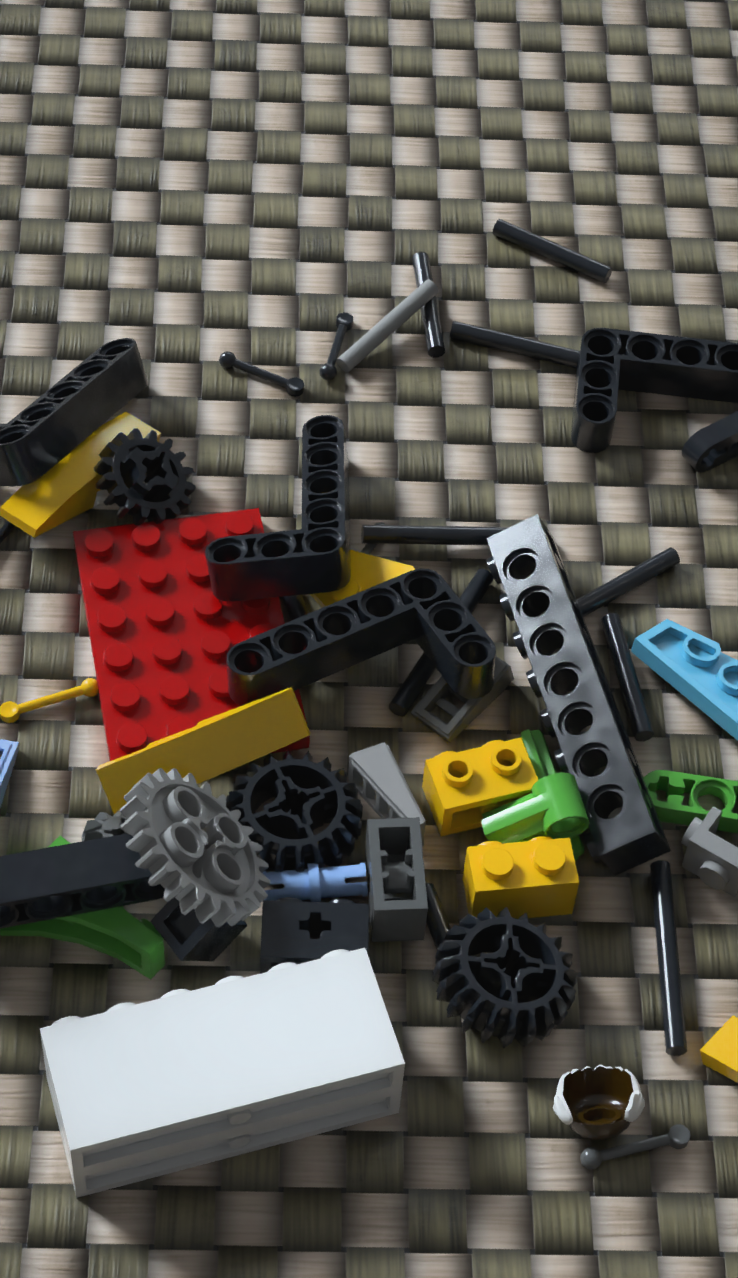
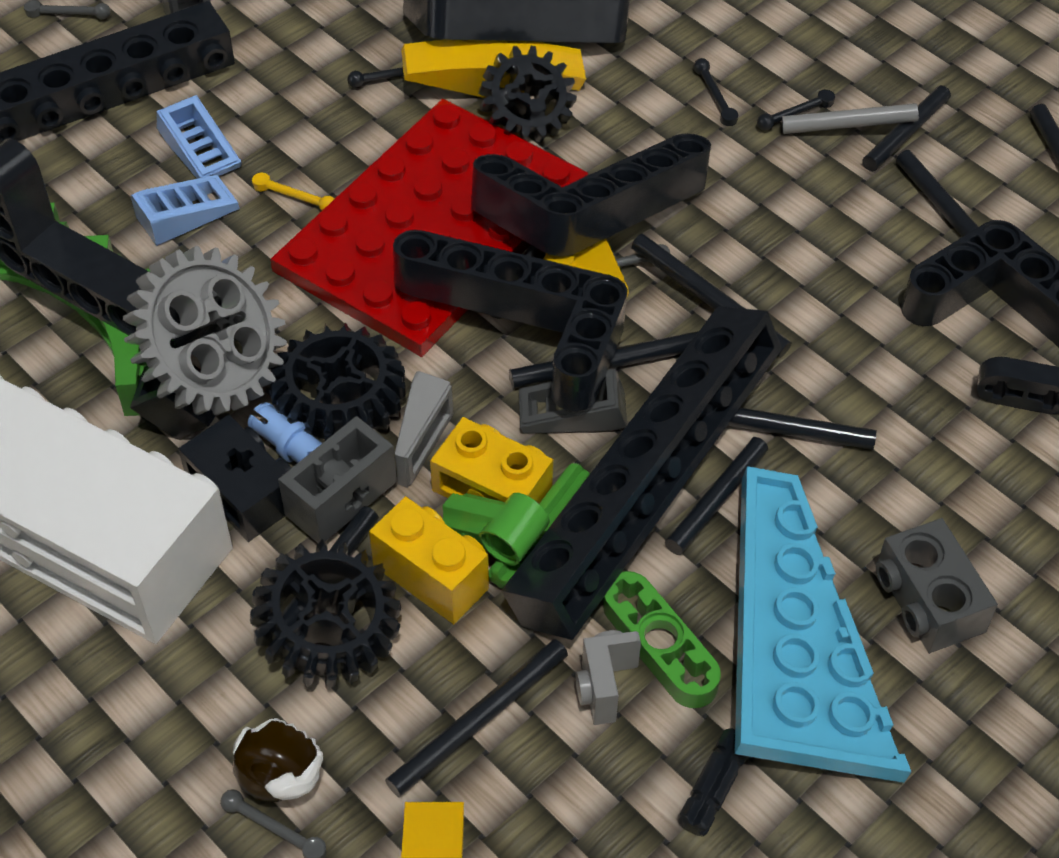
camera: 50 degrees right, 0 degrees up
yellow slope [96,687,310,814] -> none

